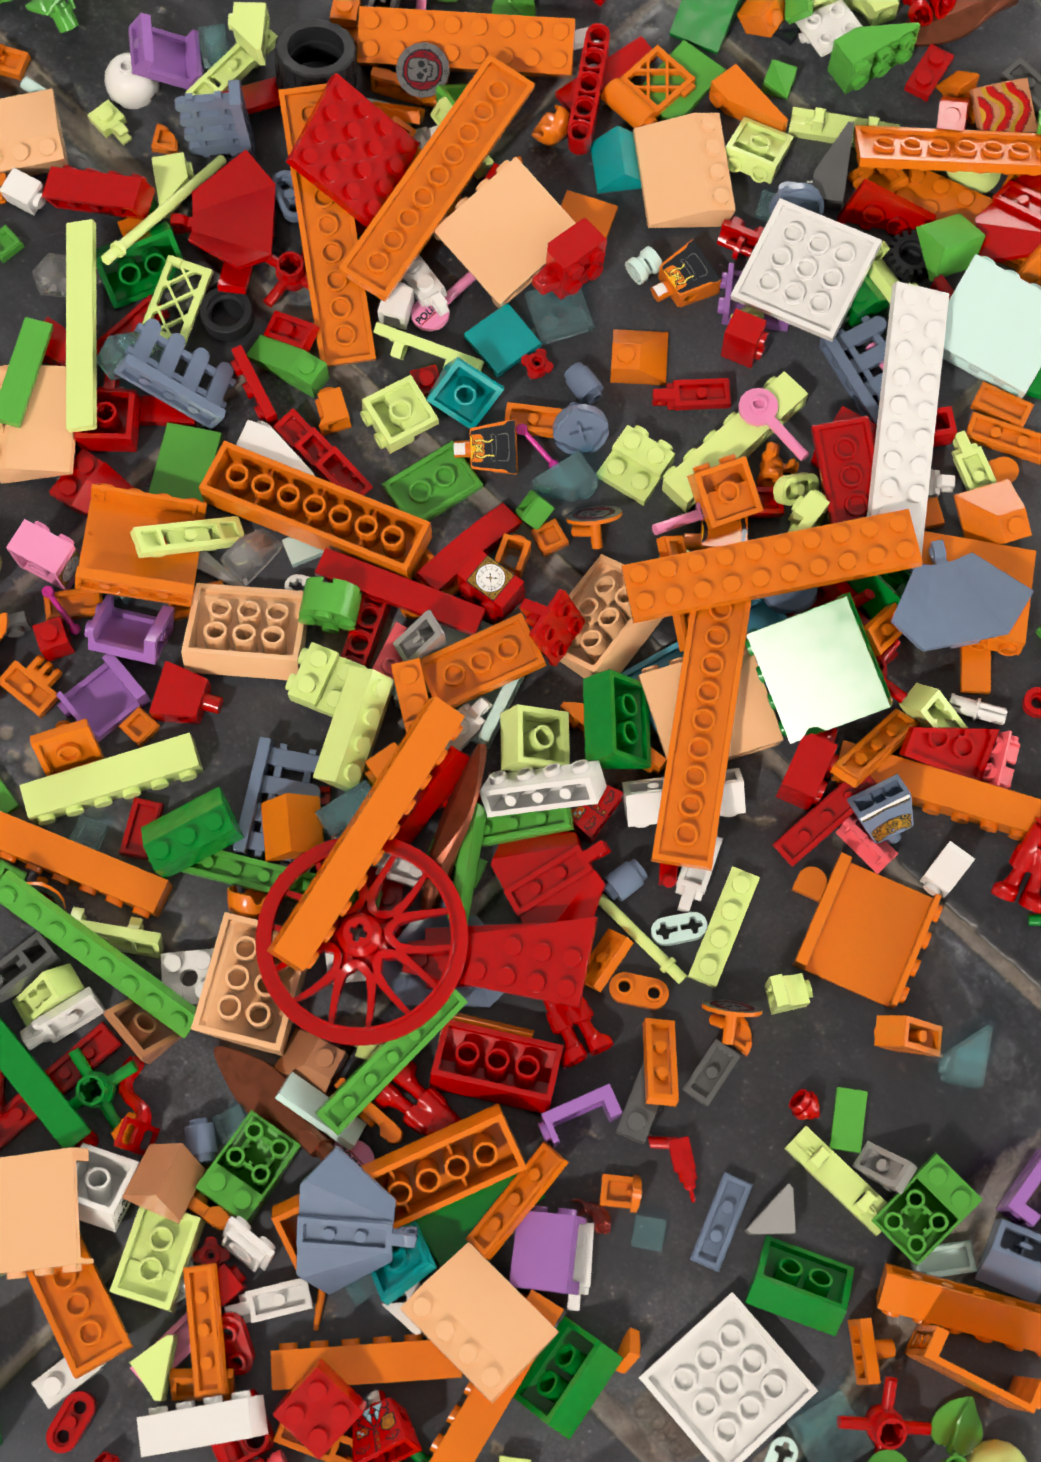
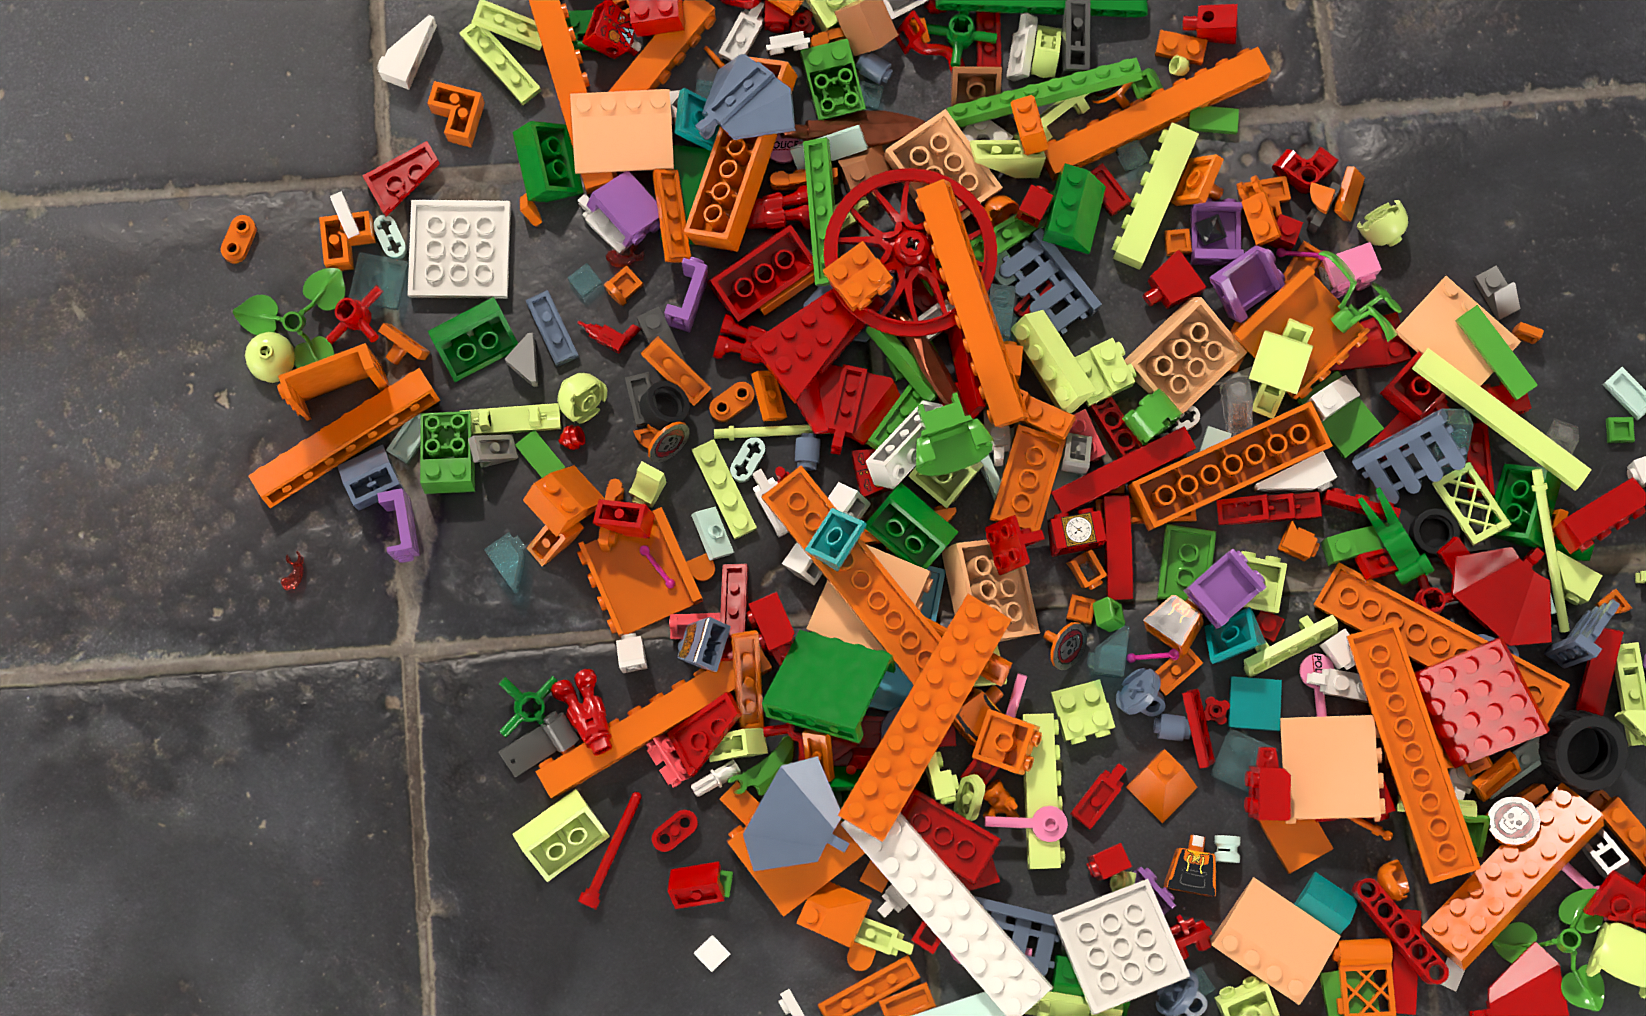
camera: 125 degrees right, 5 degrees up
orange slope [261,793,324,862] -> none
none -> orange slope [523,465,605,537]
none -> yellowish green cylinder [557,373,608,424]
none -> red slope [593,499,655,539]
none -> orange hinge [598,479,625,552]
none -> black tyre [639,381,690,431]
none -> dark pink hinge [640,545,675,589]
none -> light aqua plate [691,506,734,561]
none -> bright green piece [727,735,794,796]
none -> teal slope [805,508,867,572]
none -> orange plate [822,241,893,312]
none -> bright green piece [916,392,994,476]
none -> yellowish green slope [970,140,1046,178]
none -> orange brick [1011,95,1048,156]
none -> red brick [1015,184,1054,228]
none -> red tile [1182,689,1216,769]
none -> medium lavender panel [1183,549,1266,629]
none -> black tile [1194,214,1227,246]
none -> orange hinge [1237,175,1281,246]
none -> yellowish green tile [1249,330,1313,394]
none -> white slope [1306,375,1360,422]
none -> bright green plant [1318,251,1403,342]
none -> green flag [1357,487,1435,586]

